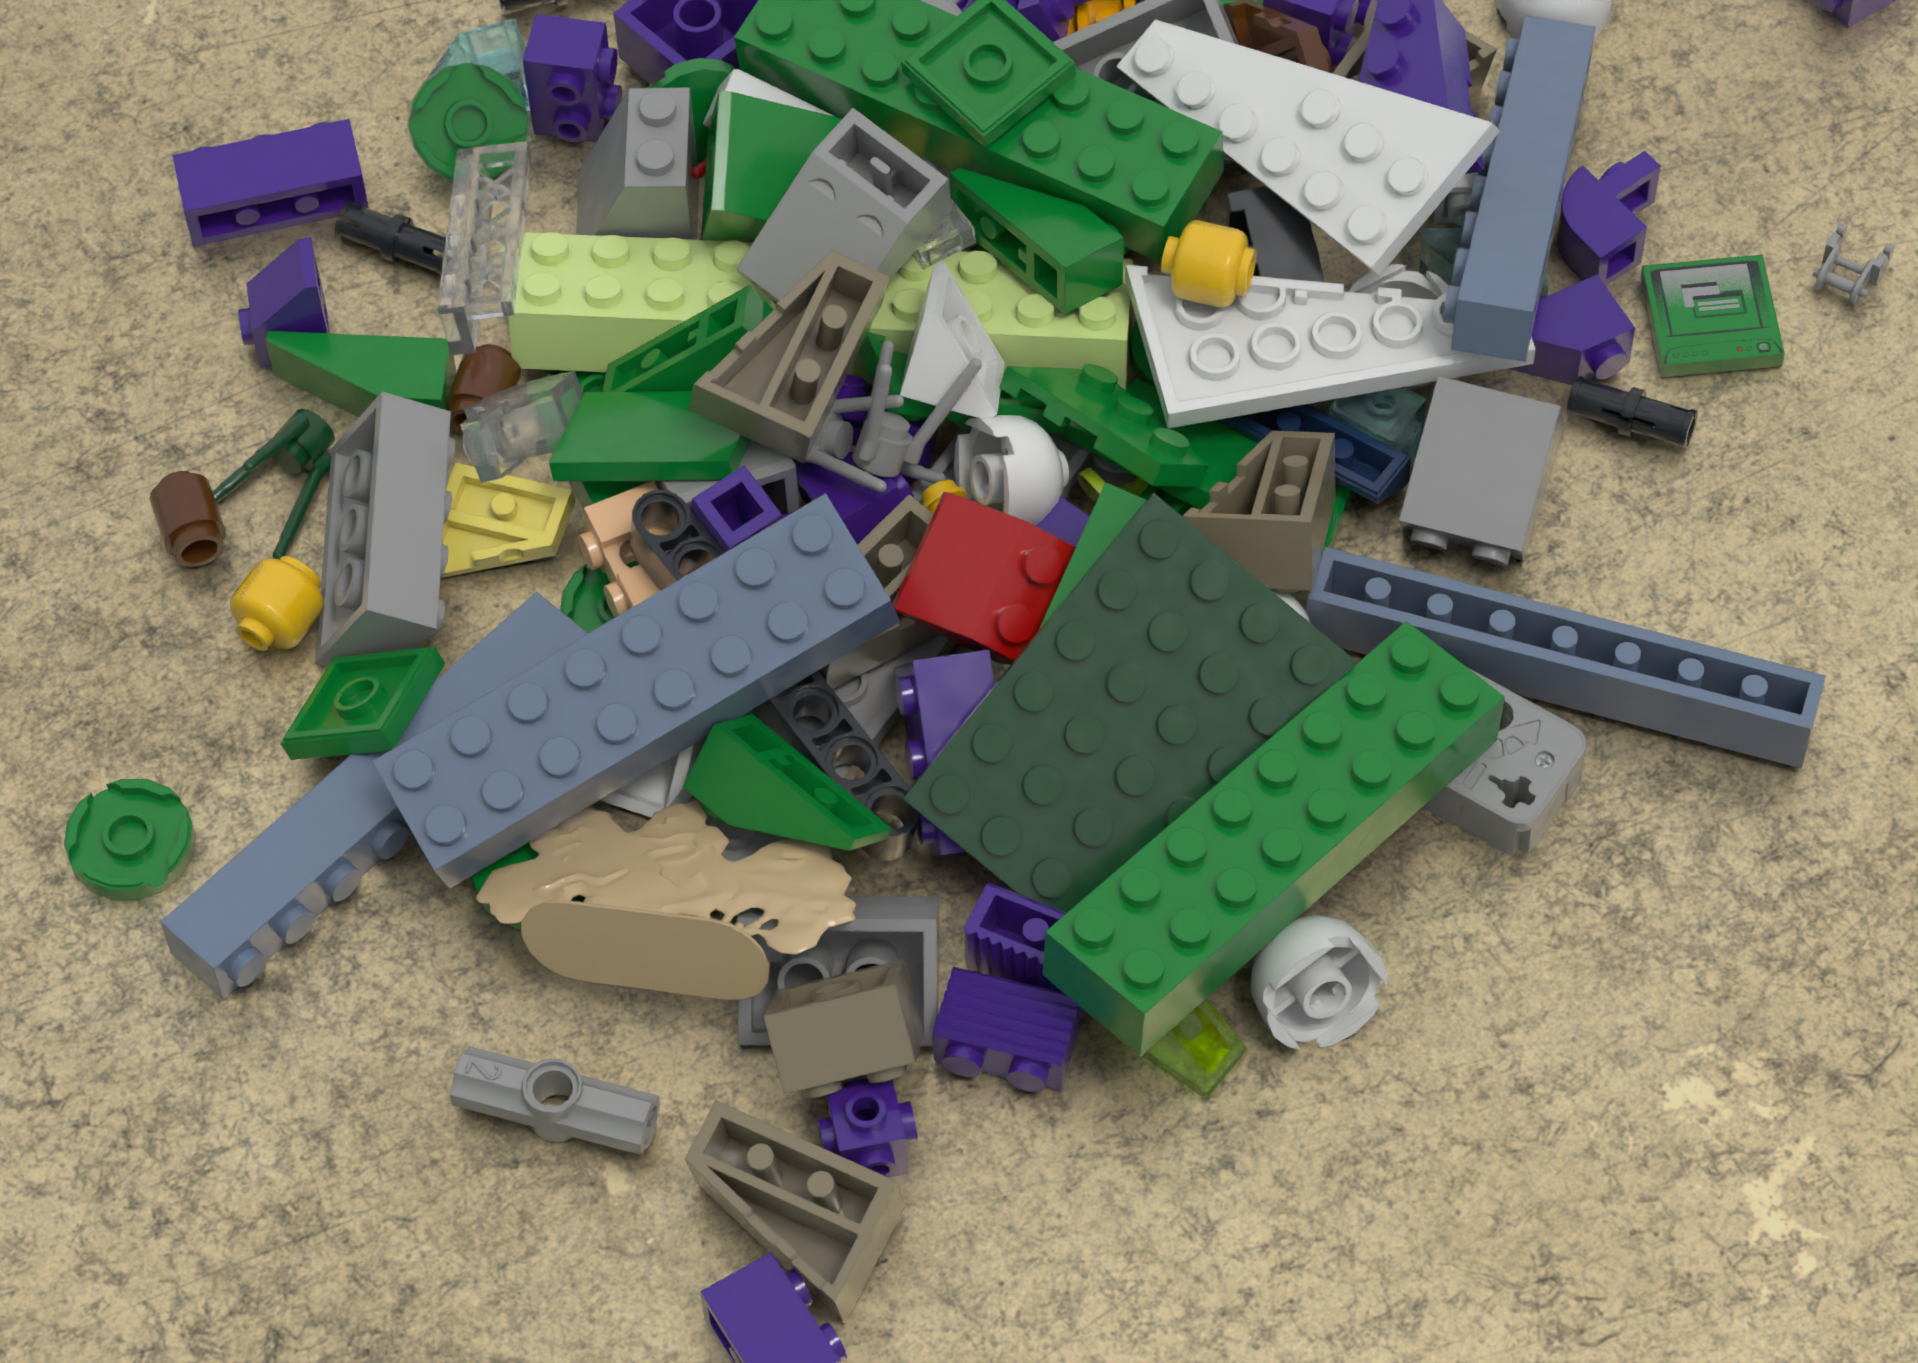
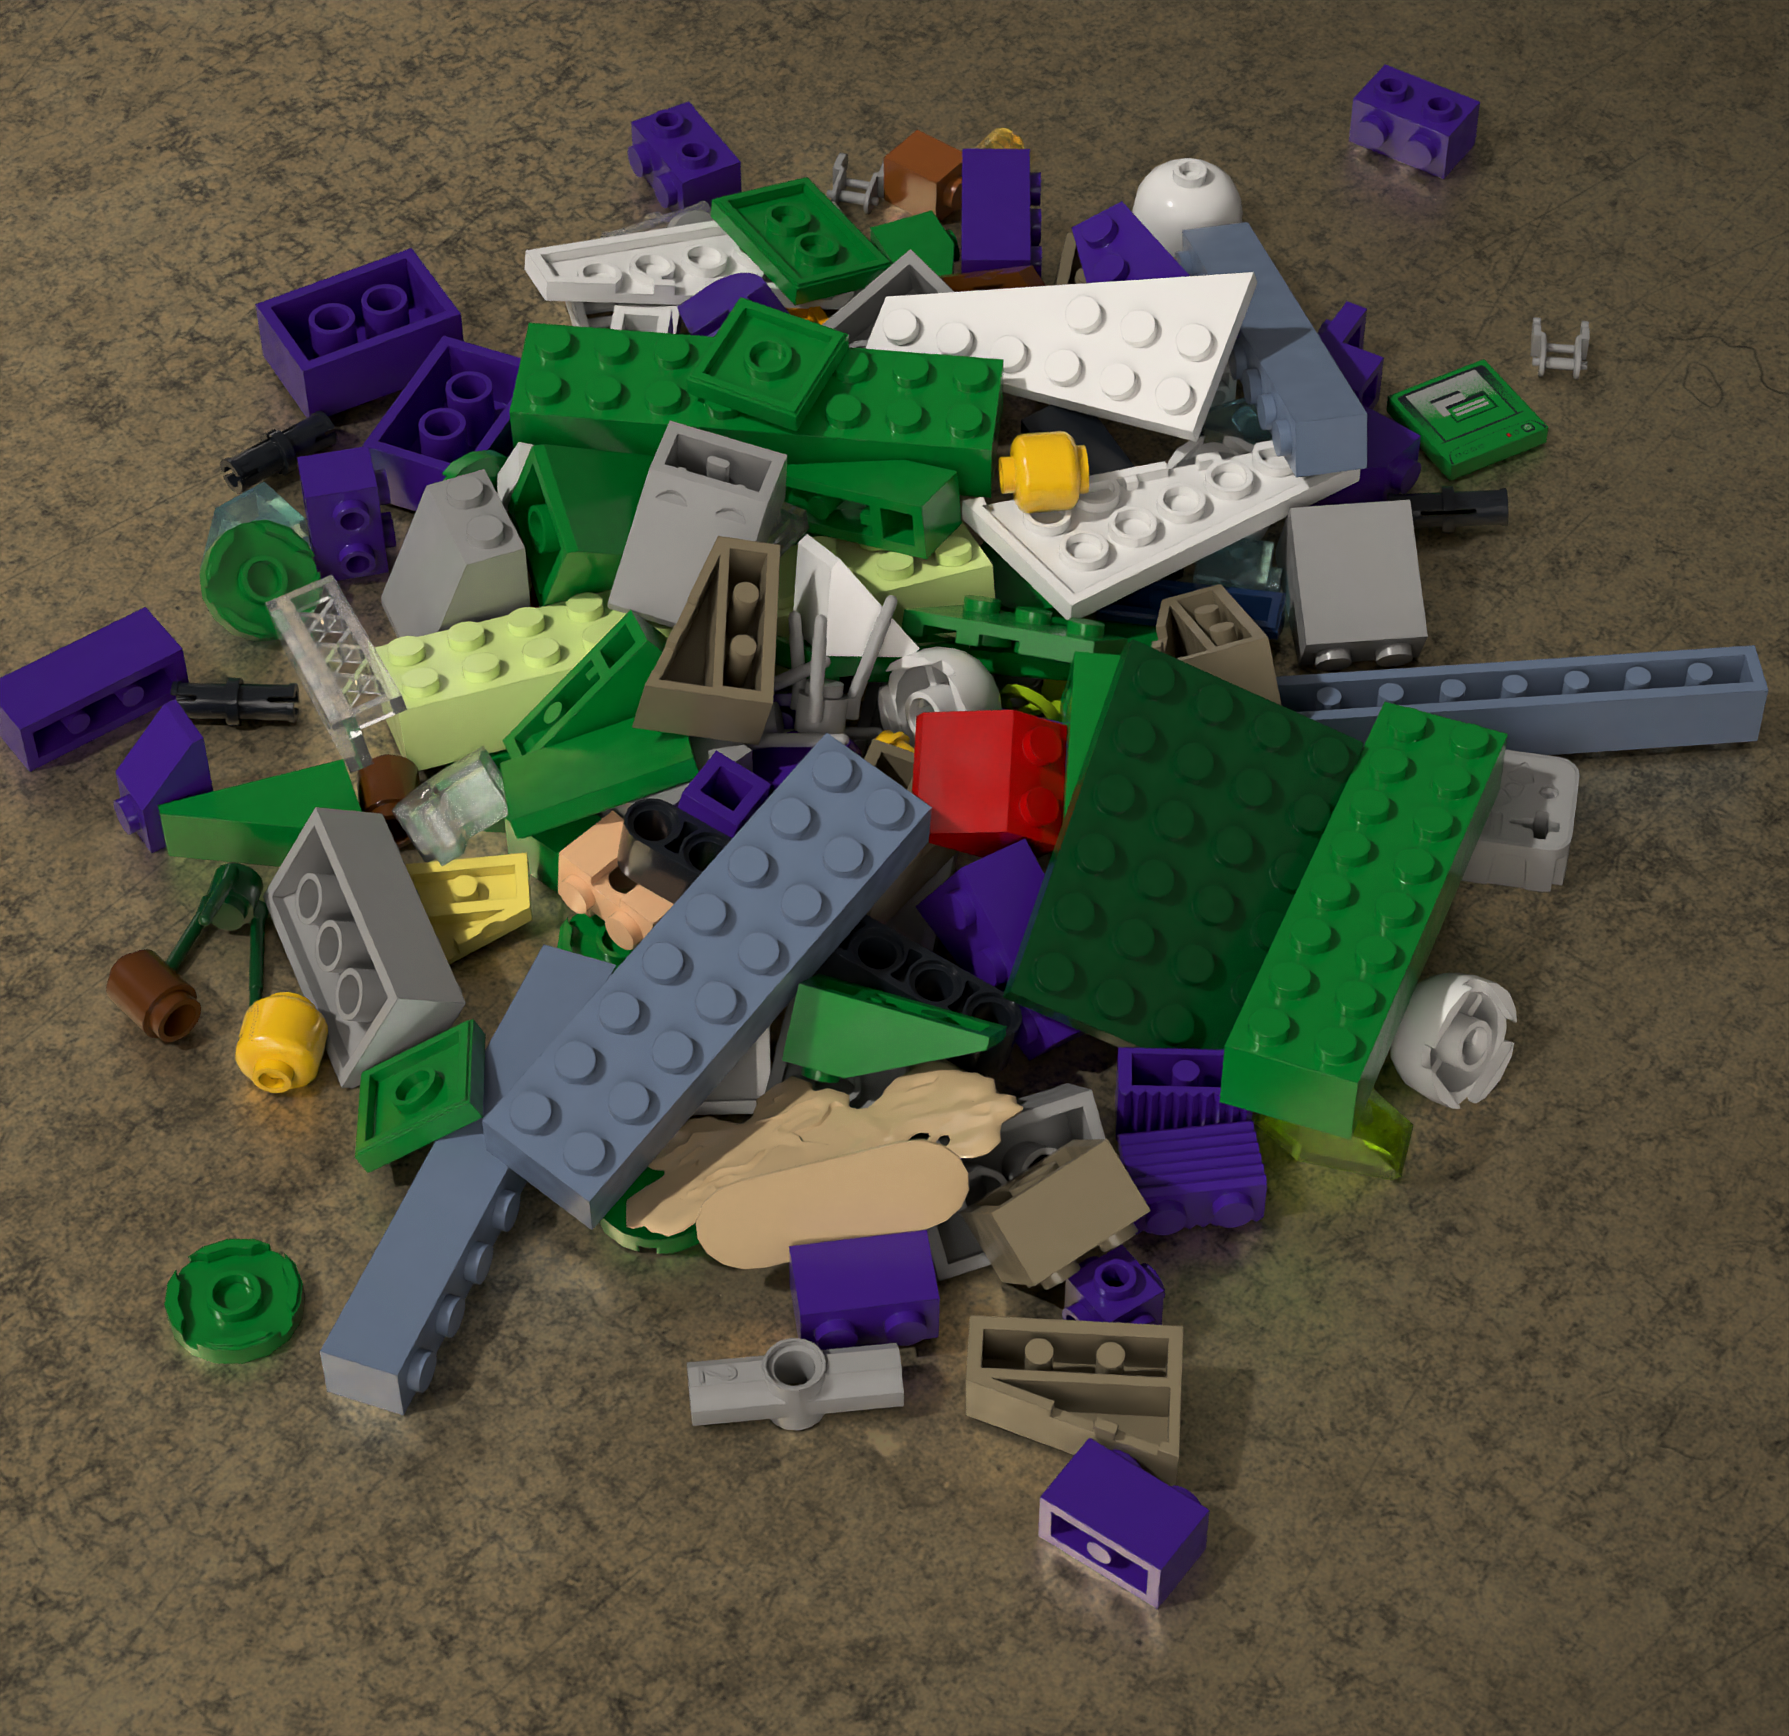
camera: 25 degrees left, 10 degrees down
none -> dark purple brick [789,1230,940,1350]

